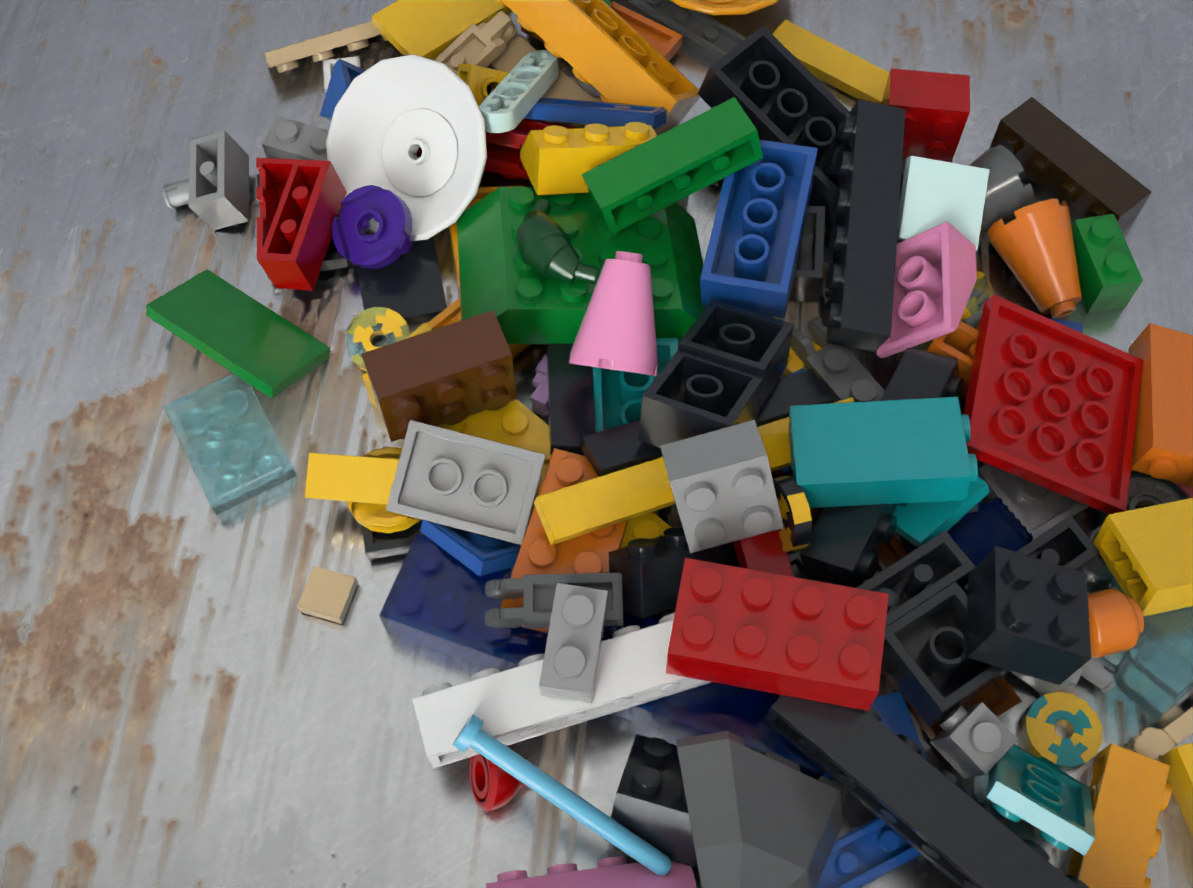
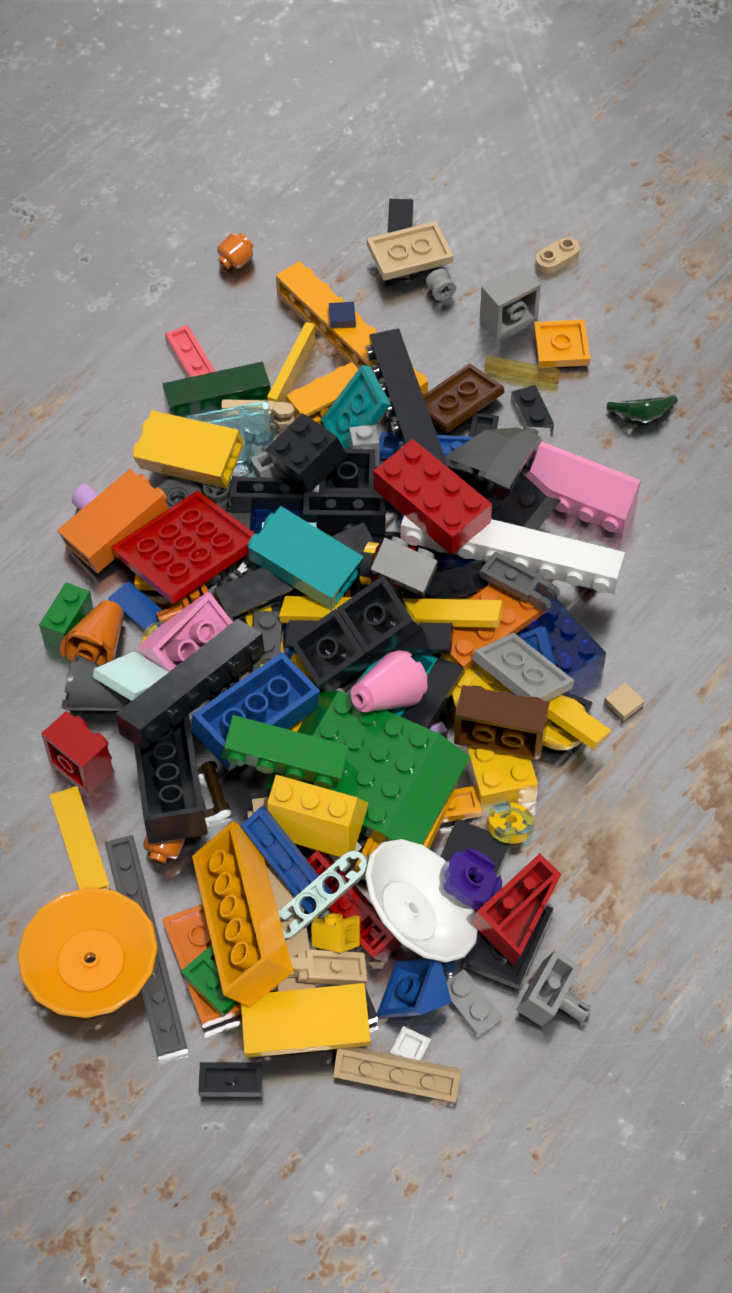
camera: 145 degrees left, 5 degrees down
green tile [146,269,330,399] -> none
clear light blue plate [163,374,297,515] -> none
medium azure bar [452,714,672,875] -> none
dark green piece [516,199,599,285] -> none
light grey brick [539,583,608,703] -> none
dark brown brick [991,97,1152,229] -> none
orange head [1088,589,1144,658] -> none

